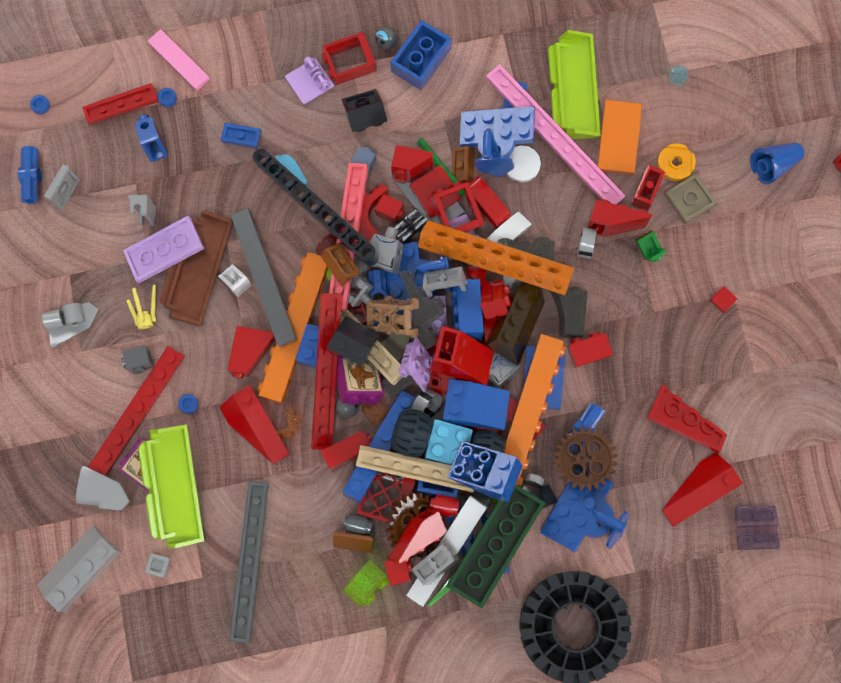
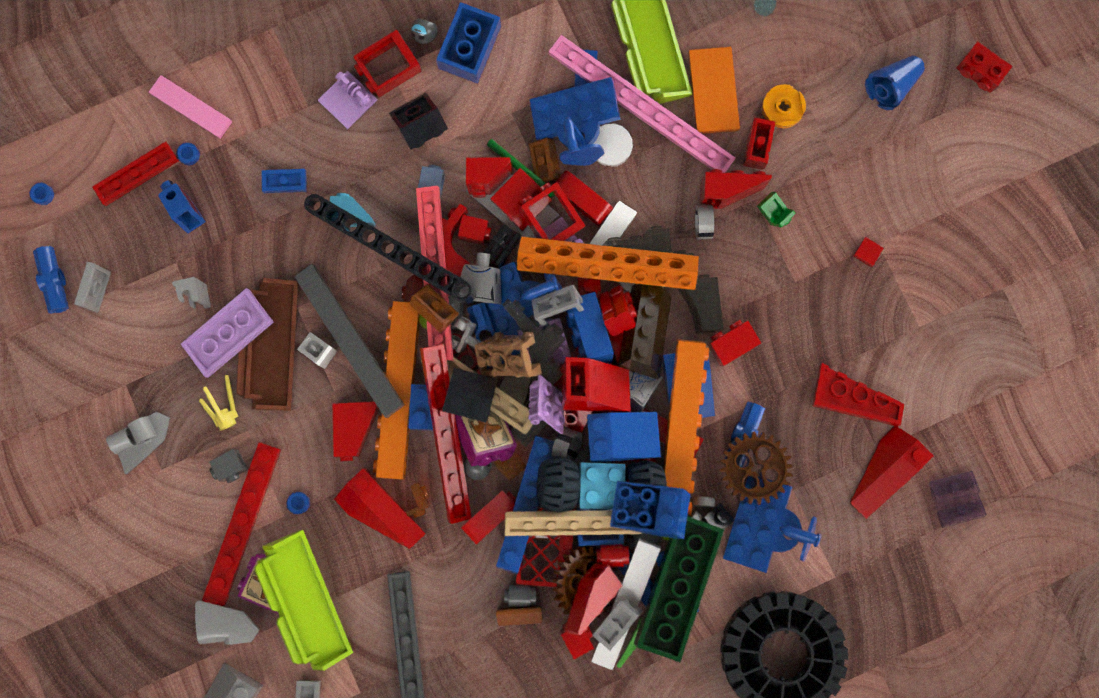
camera: 15 degrees left, 5 degrees up
clear neon green brick [343,559,389,607] -> none
dark tan tile [664,173,717,224] -> none

